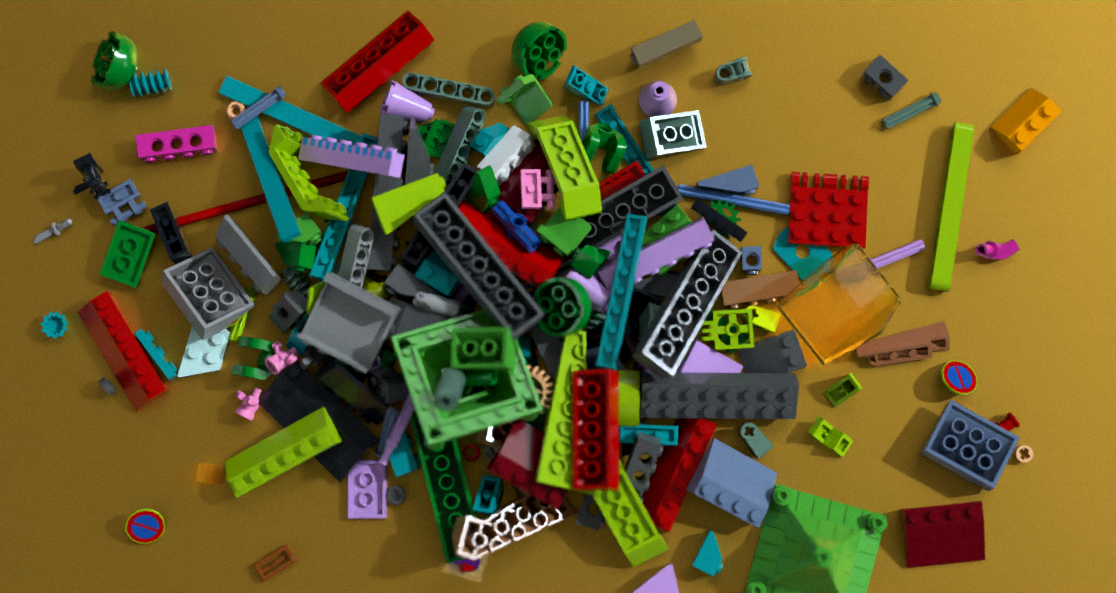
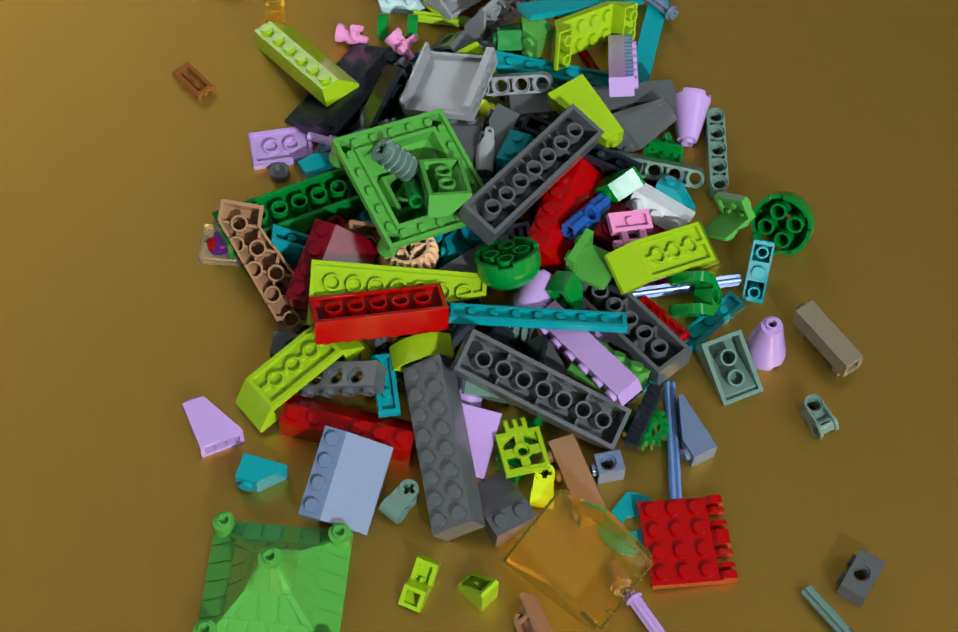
camera: 75 degrees right, 25 degrees down
red slope [321,10,435,113] -> none

